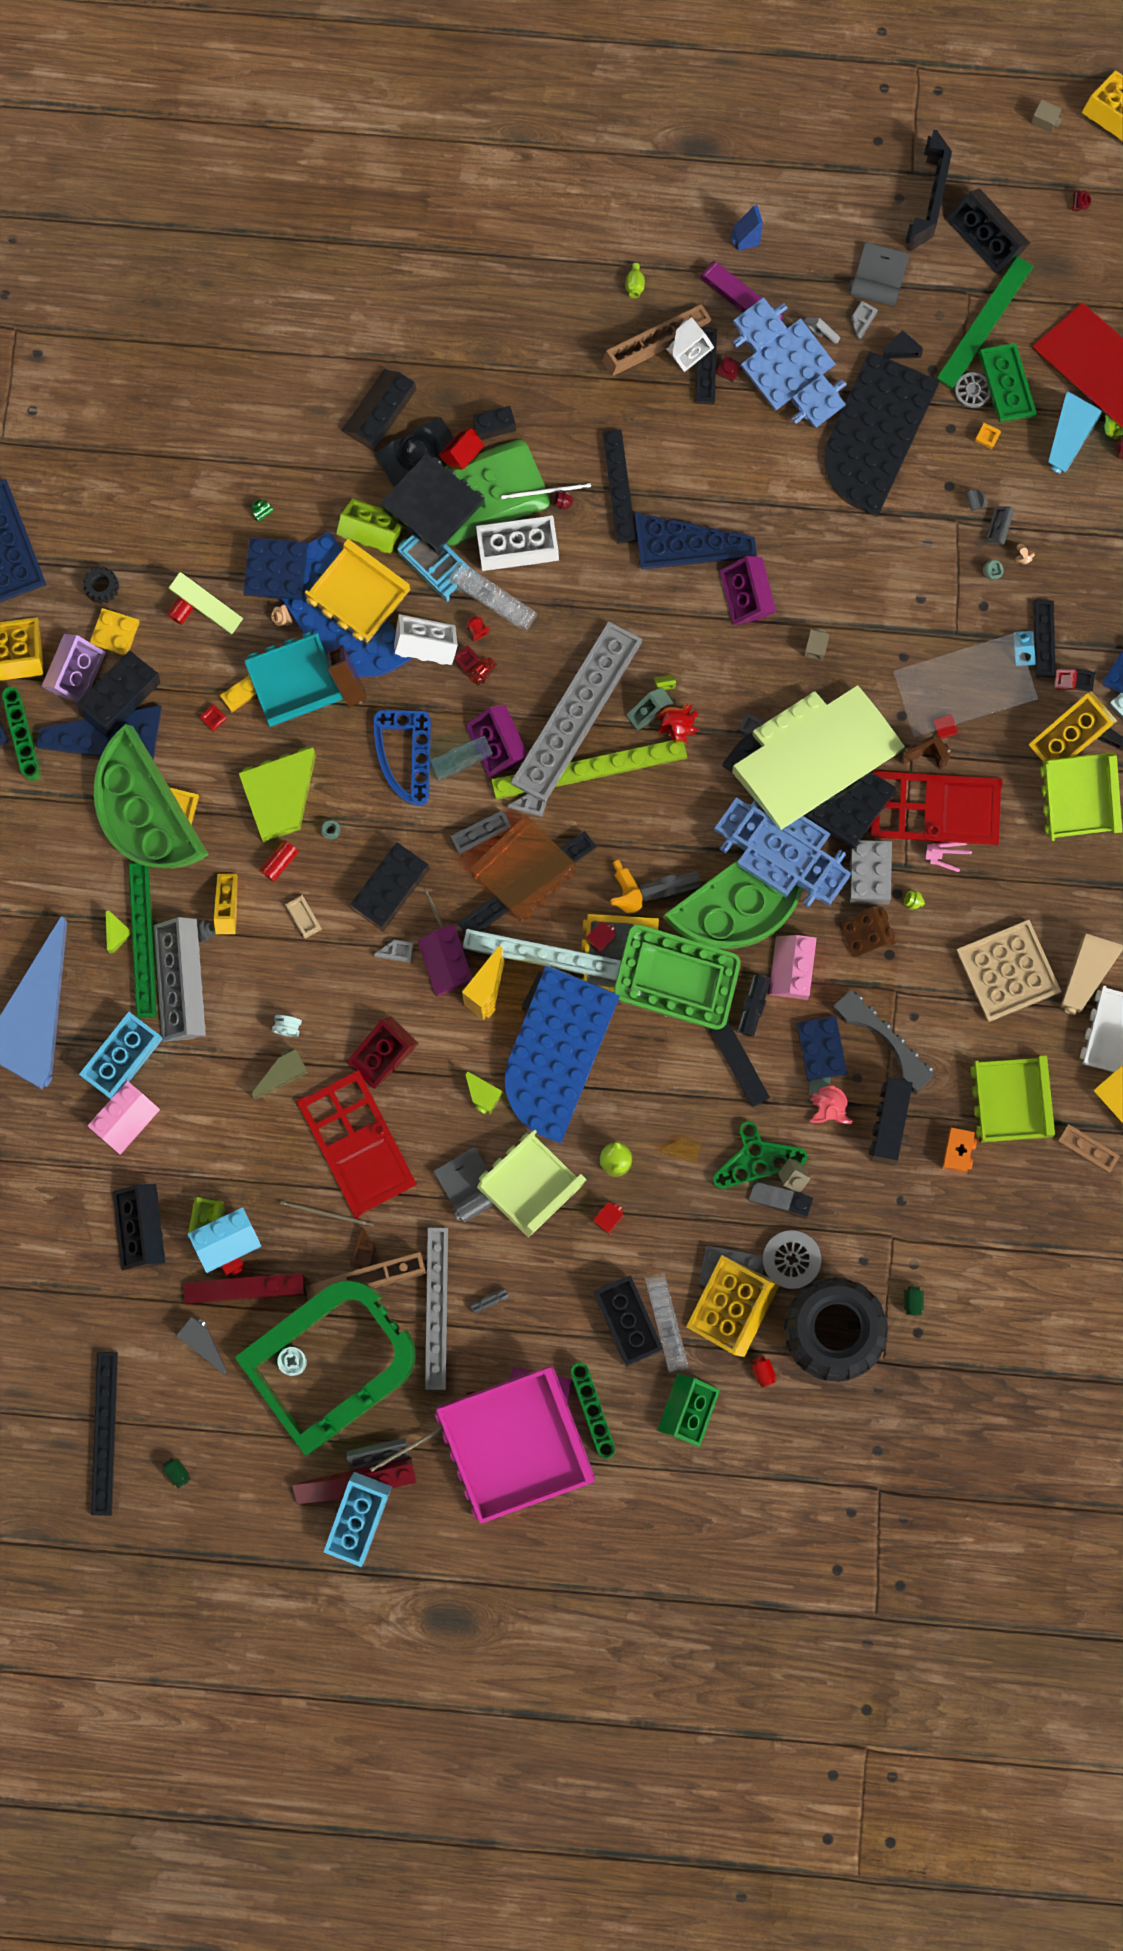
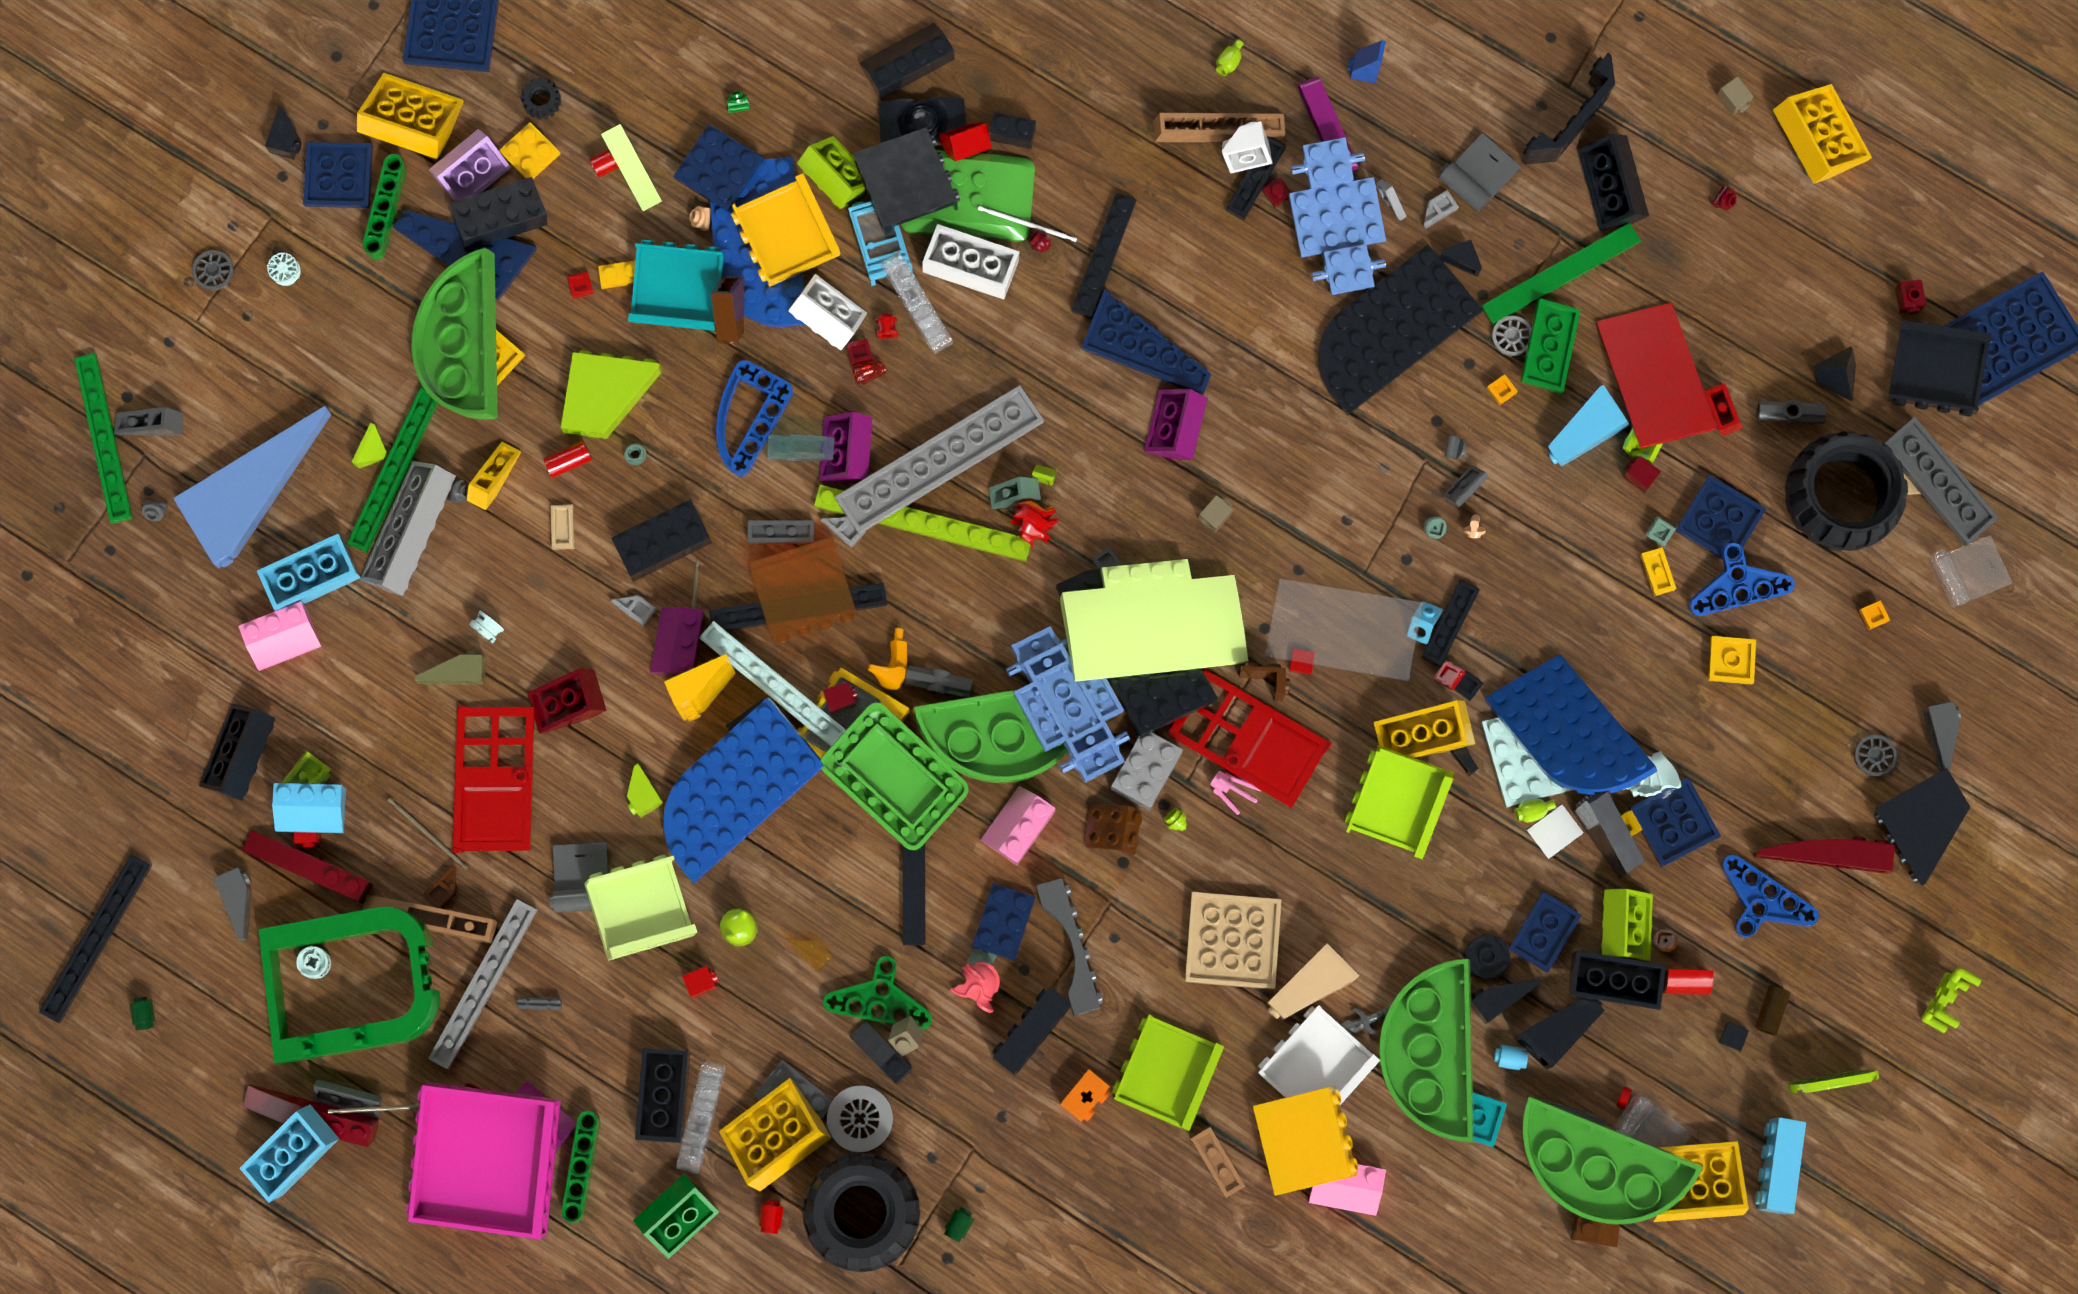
camera: 25 degrees right, 0 degrees up
black piece [738,975,770,1037] -> none

